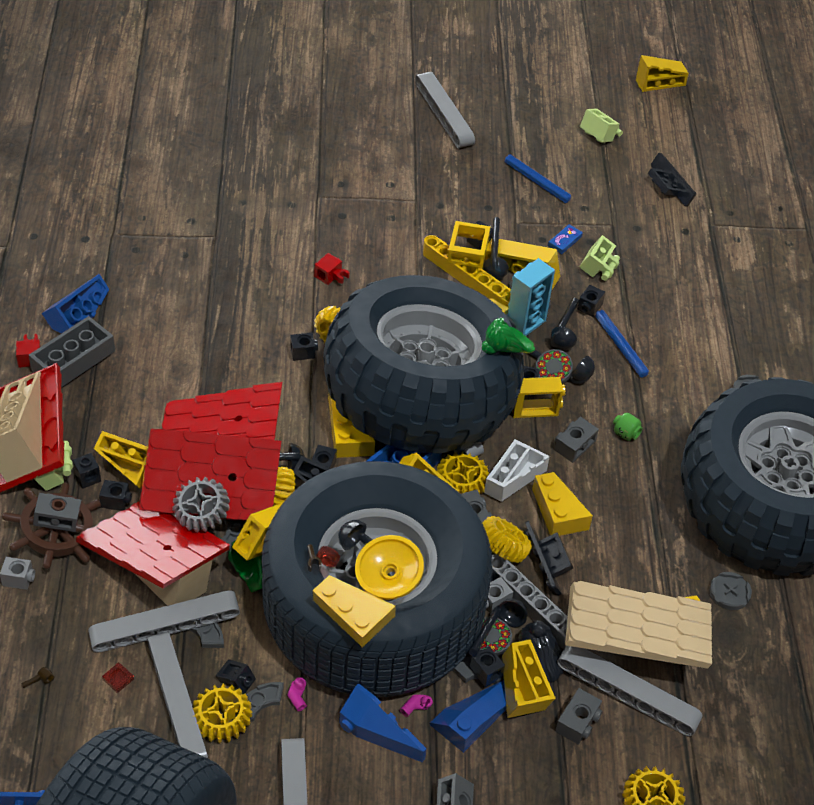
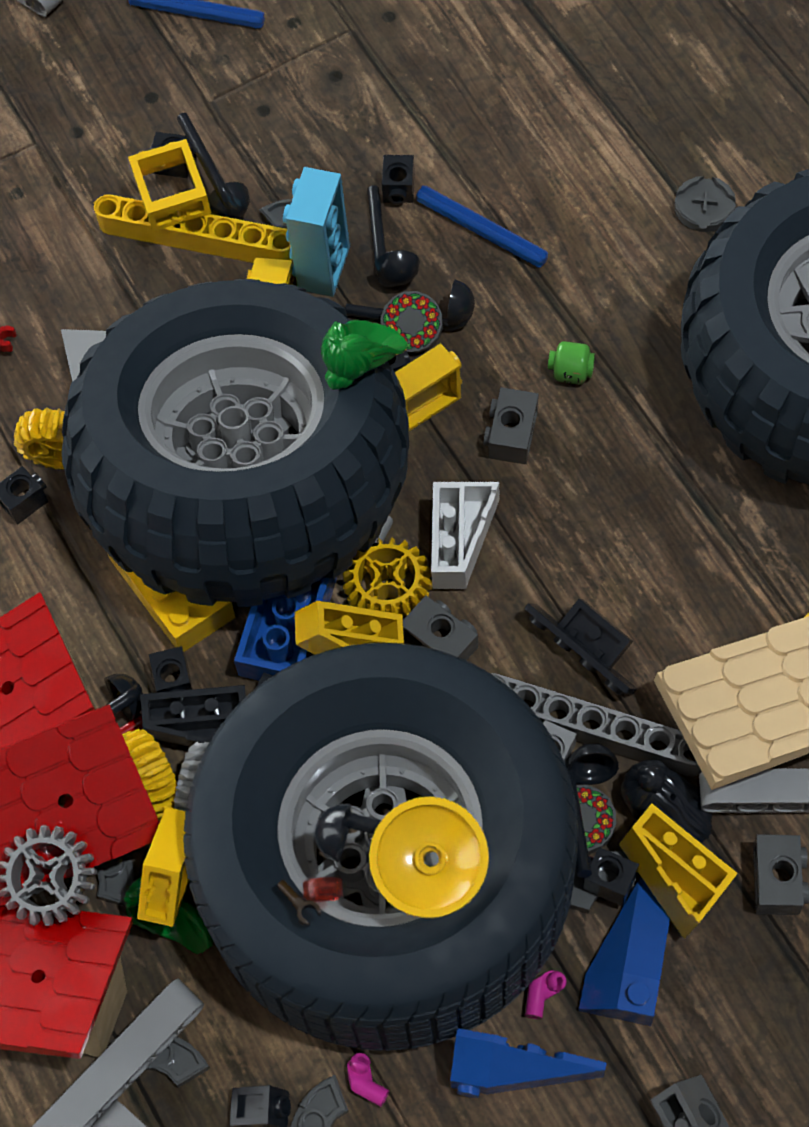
camera: 20 degrees left, 15 degrees up
yellow wedge [313,575,396,647] -> none
yellow gear [482,516,532,563] -> none
yellow wedge [485,239,560,289] -> none
yellow wedge [532,472,593,536] -> none
blue tile [548,224,583,254] -> none
yellowish green brick [579,235,620,281] -> none

